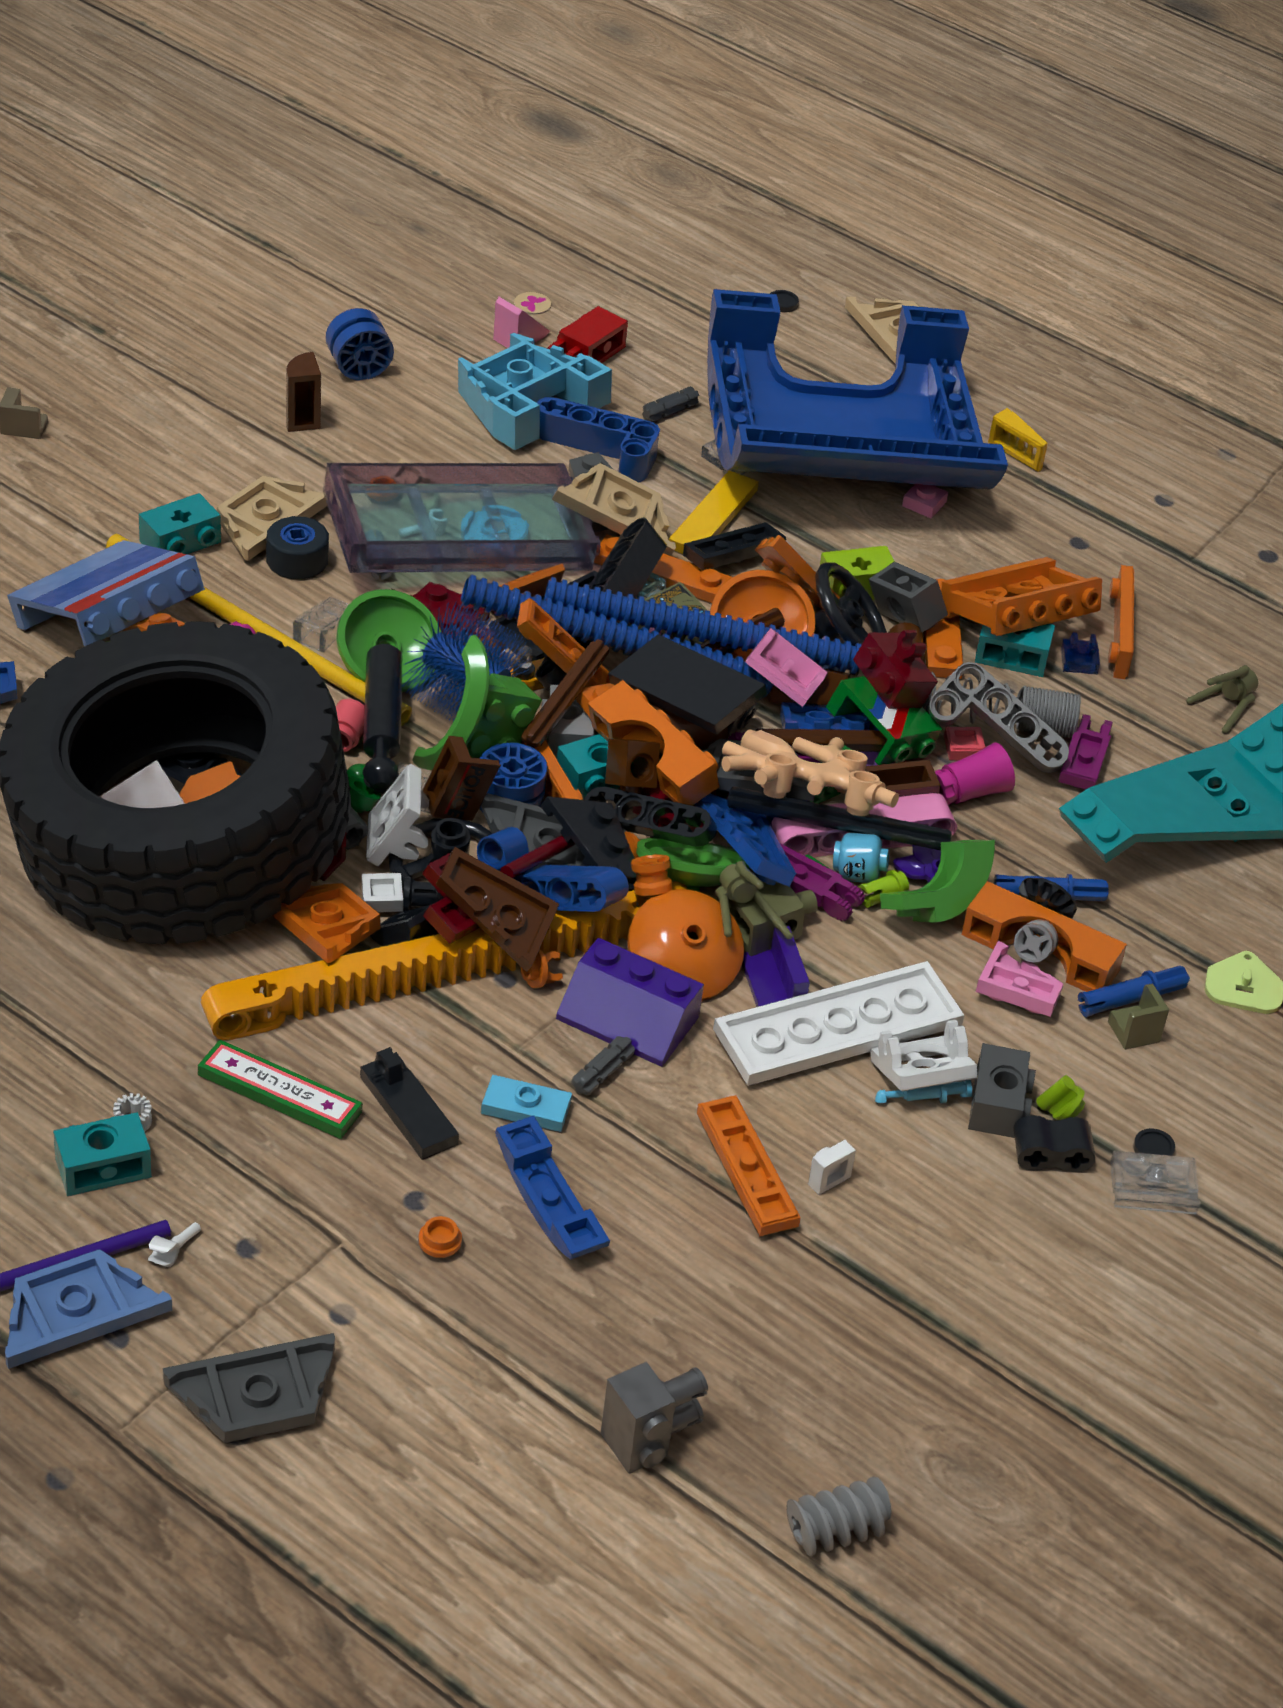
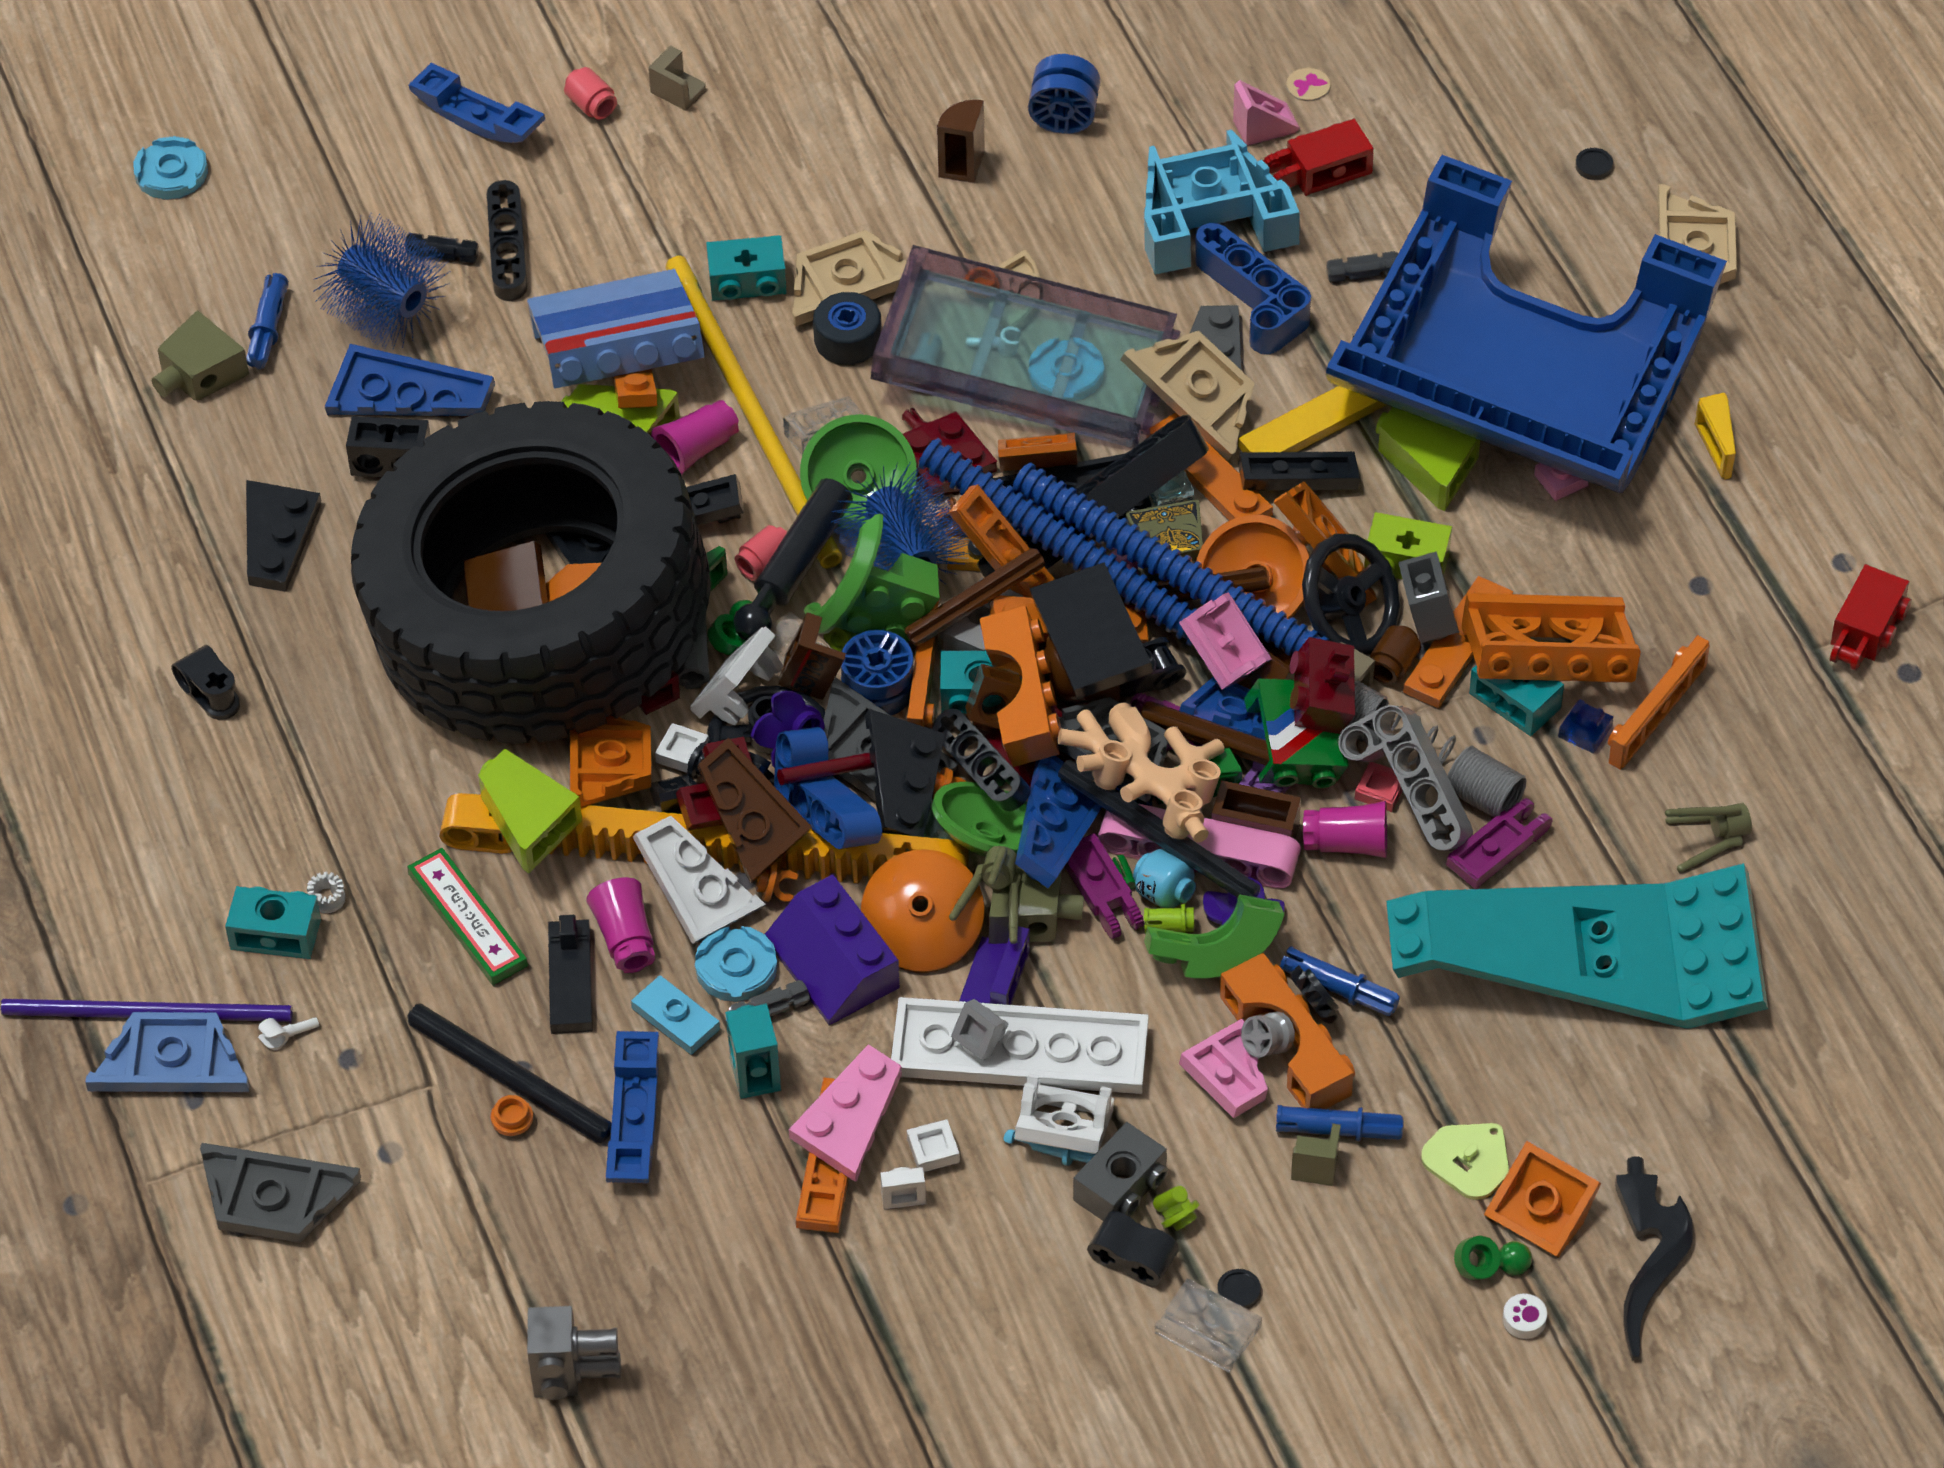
camera: 35 degrees right, 10 degrees up
orange wheel [631,854,673,896] -> none
none -> black axle [407,1003,612,1143]
none -> lime slope [478,749,582,873]
none -> dark pink plant [586,877,655,973]
none -> white wing [633,816,766,945]
none -> medium azure tile [695,926,778,1002]
none -> teal brick [726,1003,781,1099]
none -> dark purple plate [751,691,825,768]
none -> bright pink wing [789,1044,902,1182]
none -> white plate [907,1119,960,1172]
none -> light grey tile [951,999,1008,1060]
none -> lime slope [1376,407,1480,511]
none -> red brick [1829,564,1912,671]

